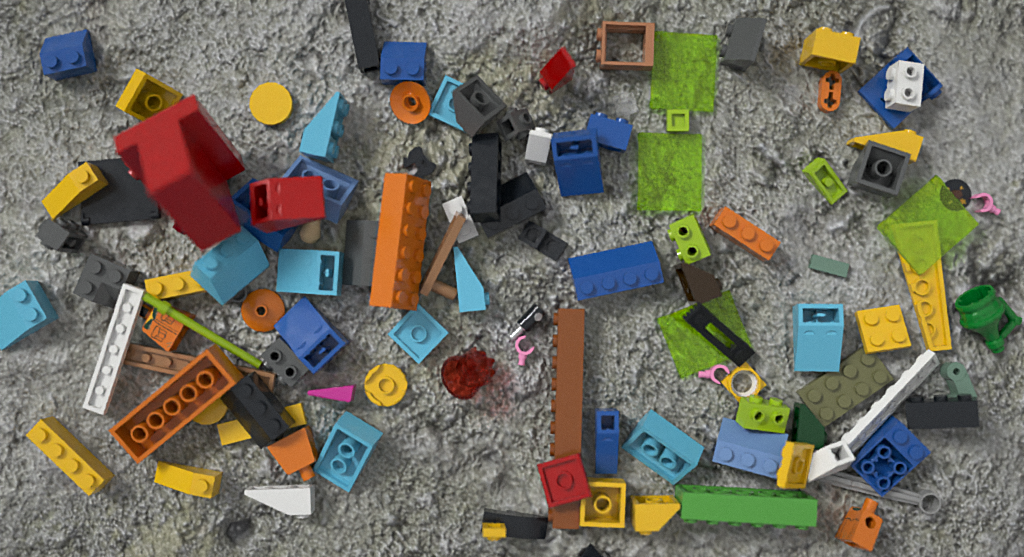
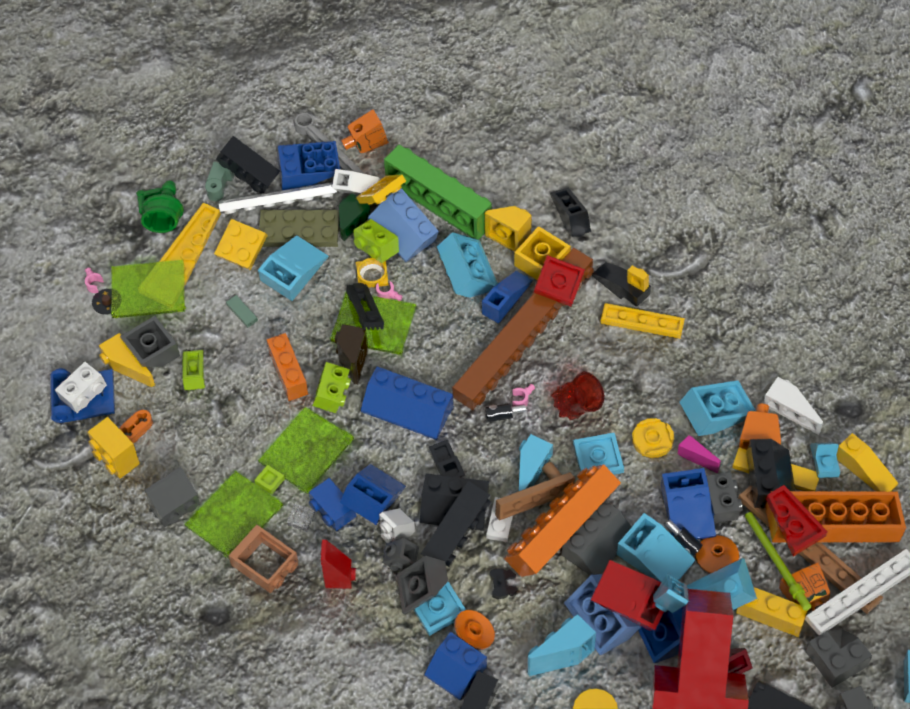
camera: 145 degrees left, 30 degrees down
none -> yellow tile [600,303,685,339]
none -> medium azure slope [653,574,689,613]
none -> black piece [665,519,703,556]
none -> red wing [766,485,828,557]
none -> medium azure slope [810,442,840,478]

